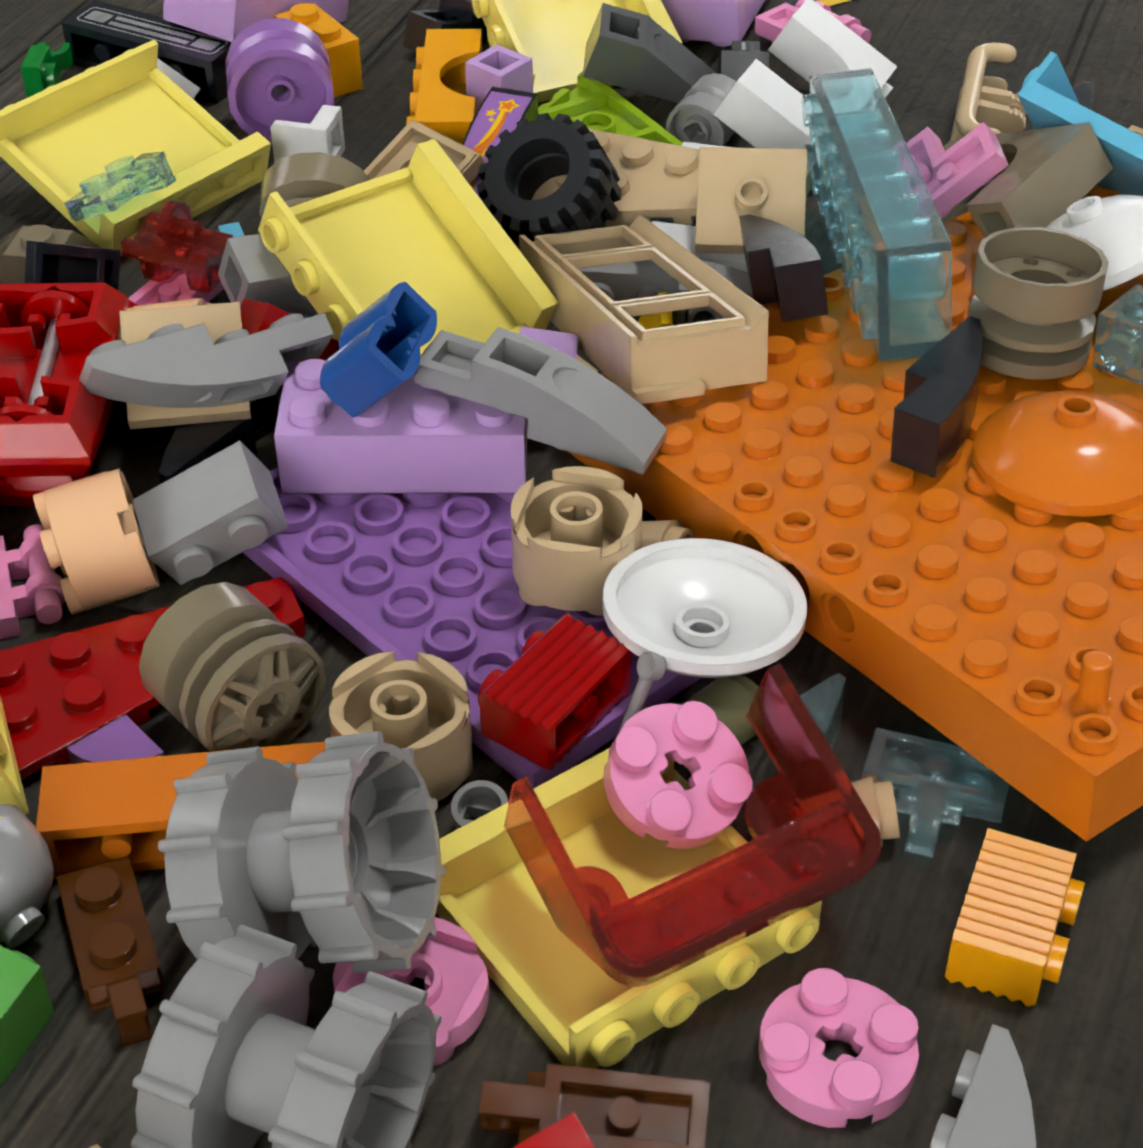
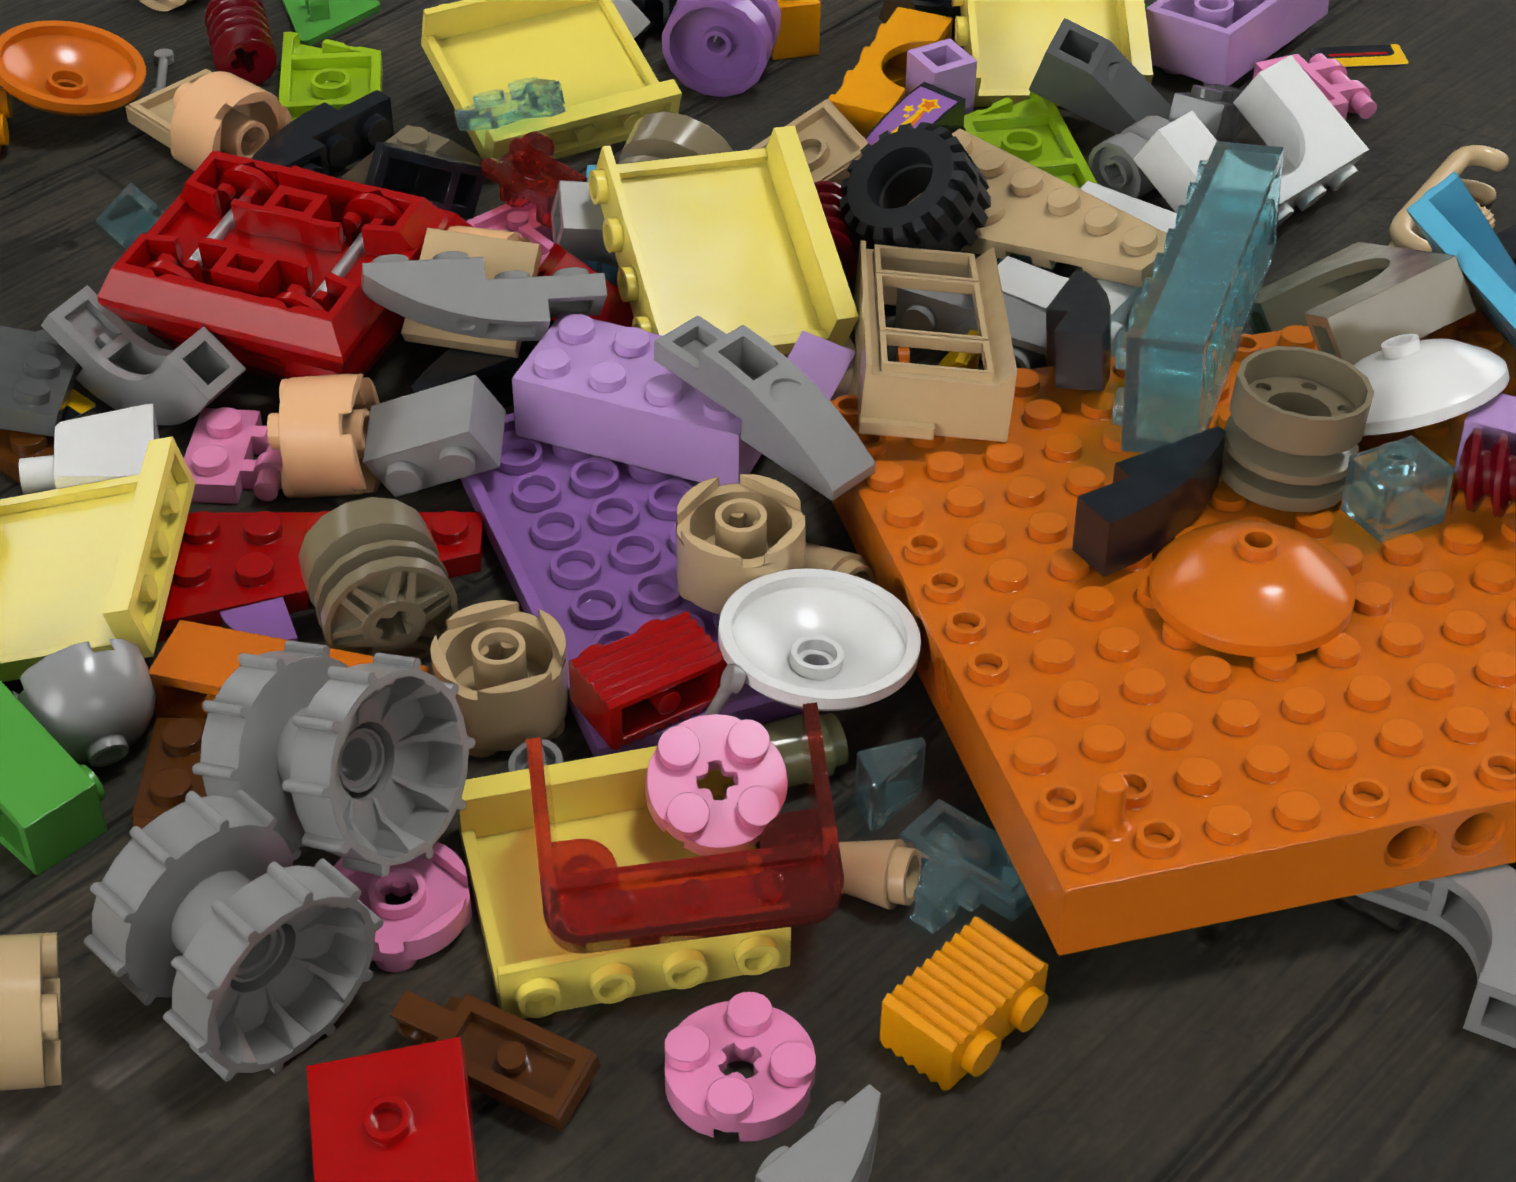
camera: 20 degrees right, 0 degrees up
white panel [270,105,345,163] -> none
blue brick [320,281,437,418] -> none
tan plate [695,147,807,254] -> none
bright pink plate [886,122,1009,232] -> none

